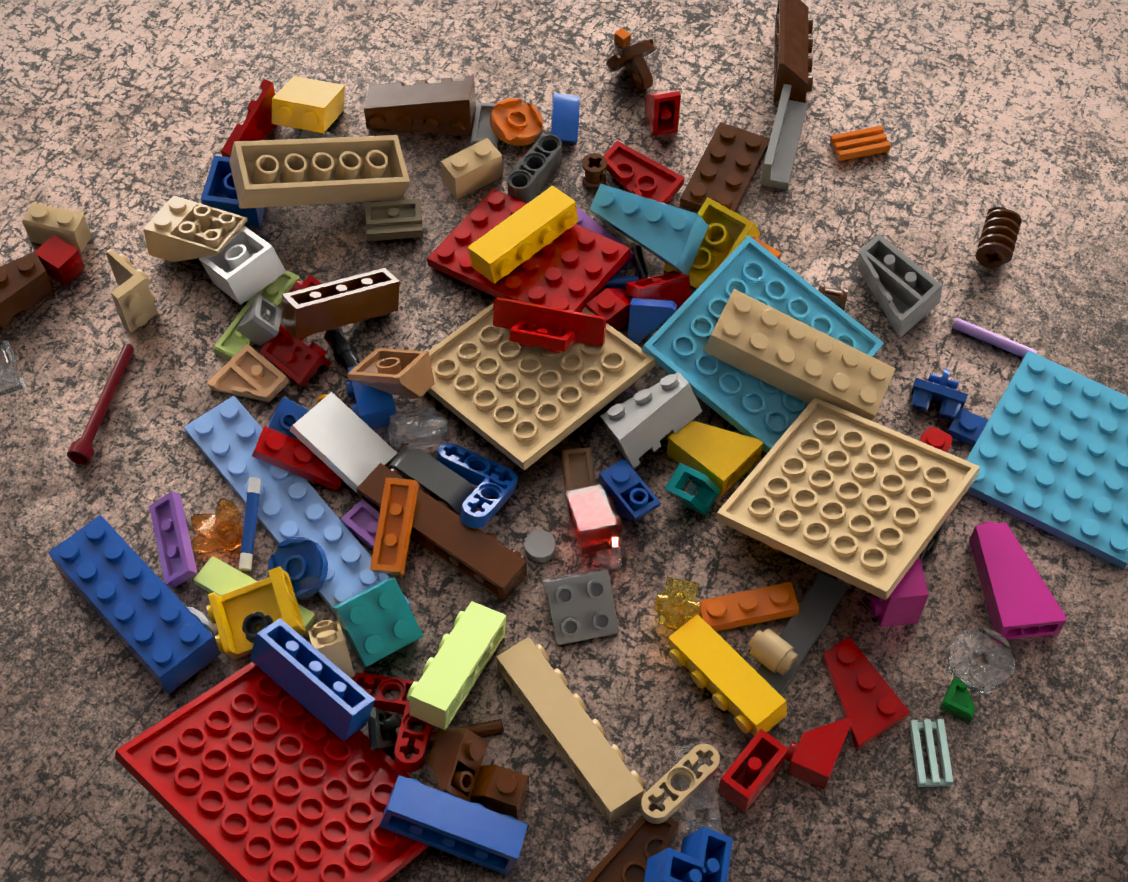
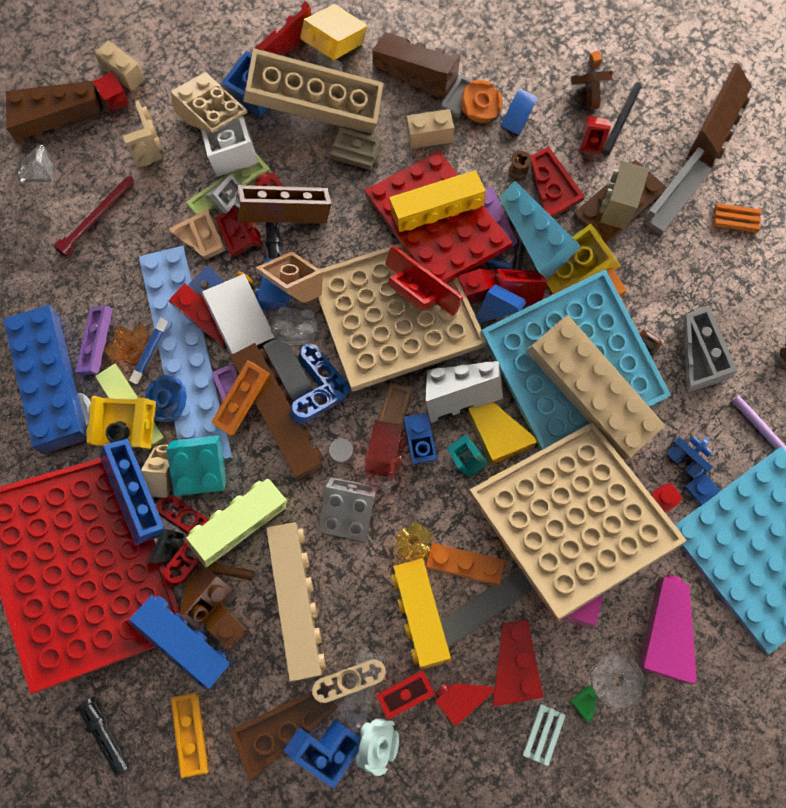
camera: 25 degrees right, 15 degrees up
dark grey beam [508,134,562,203] -> none
tan brick [748,628,798,675] -> none
none -> light aqua plate [356,718,399,776]
none -> dark tan brick [599,161,649,230]
none -> black bar [602,82,642,155]

